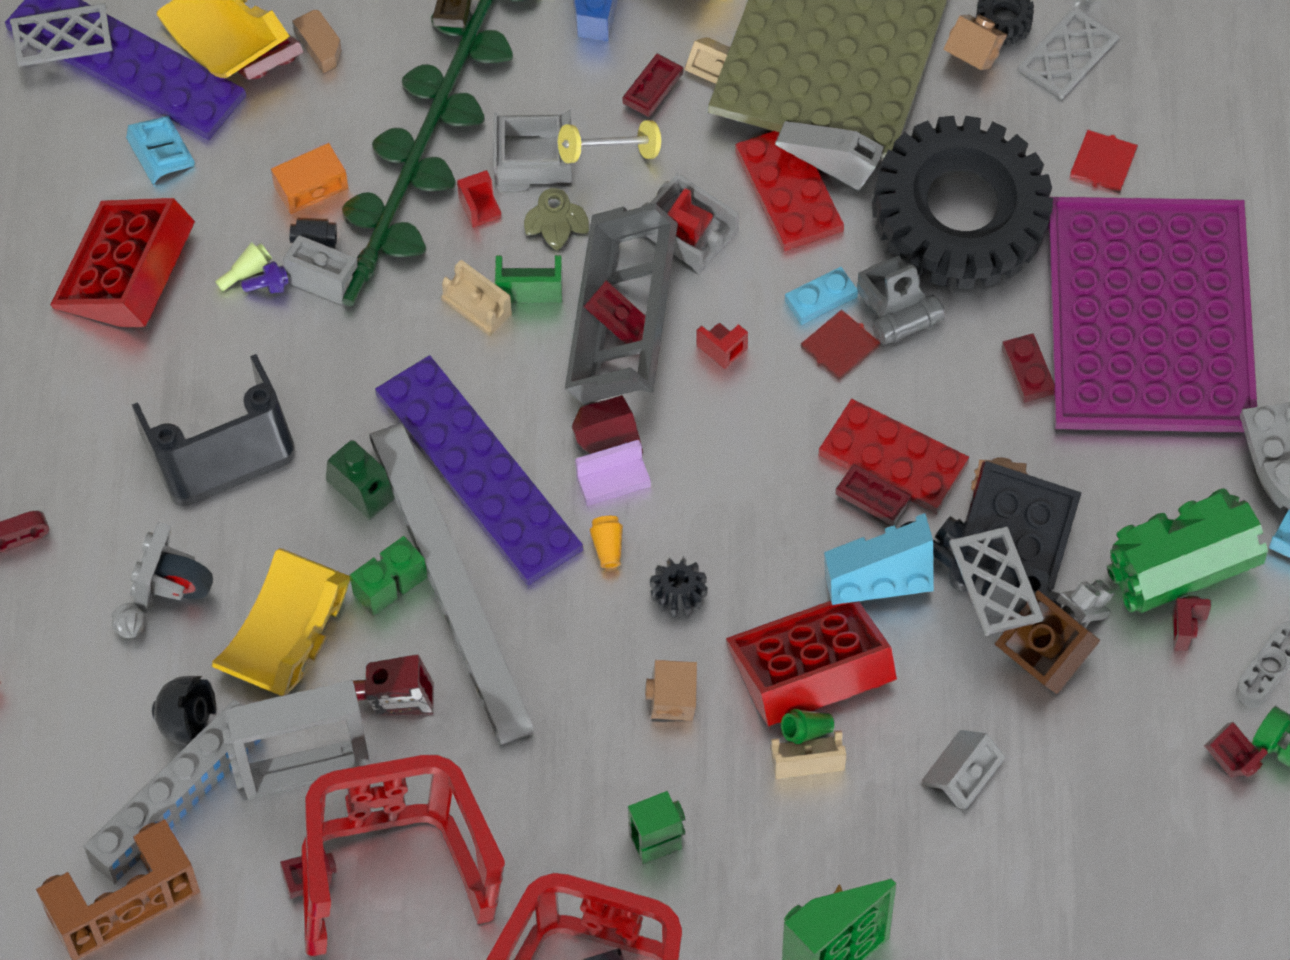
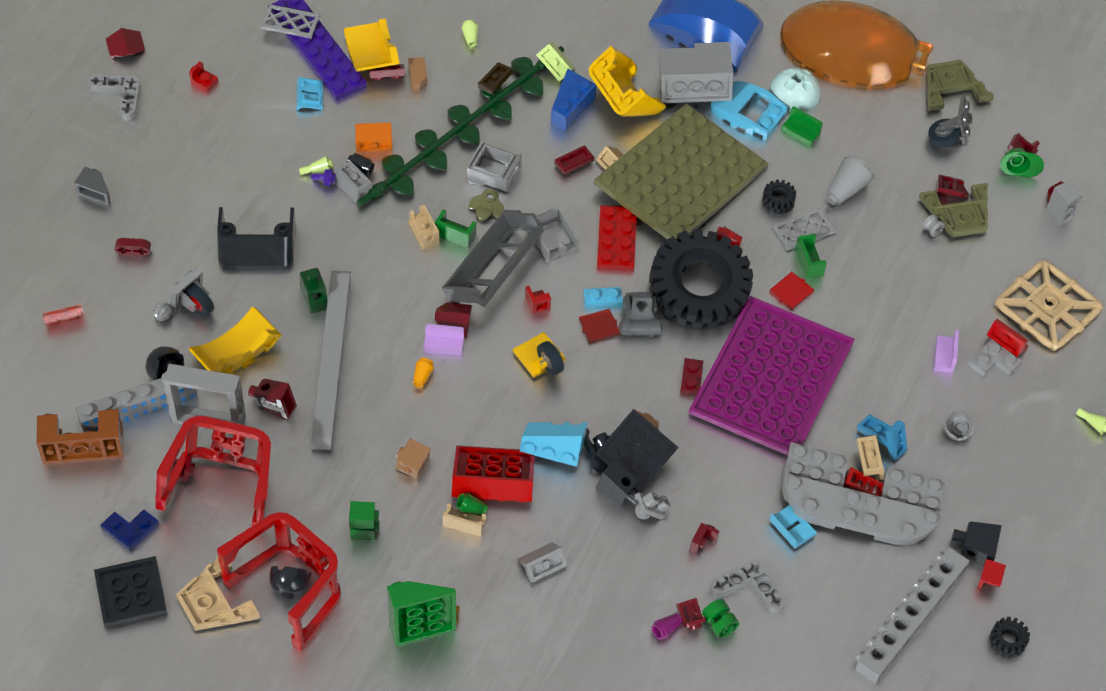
camera: 20 degrees right, 5 degrees down
red slope [50,198,195,327] -> none
green piece [349,536,428,617] -> none
dark purple plate [375,355,583,586] -> none
red panel [457,170,502,228] -> none
light yellow axle [558,120,661,163] -> none
dark red plate [583,280,646,344] -> none
black gear [650,556,708,617] -> none
red panel [667,188,713,247] -> none
light grey slope [775,121,884,190] -> none
red plate [818,398,969,514] -> none
dark red plate [835,464,911,526] -> none
medium nougat head [943,14,1007,70] -> none
light grey window [949,527,1044,636] -> none
reddish brown slope [994,590,1101,694] -> none
green brick [1107,488,1268,613] -> none
none -> plate [512,332,566,378]
none -> magenta cone [651,613,682,640]
none -> red cone [716,226,743,246]
none -> green panel [795,234,827,279]

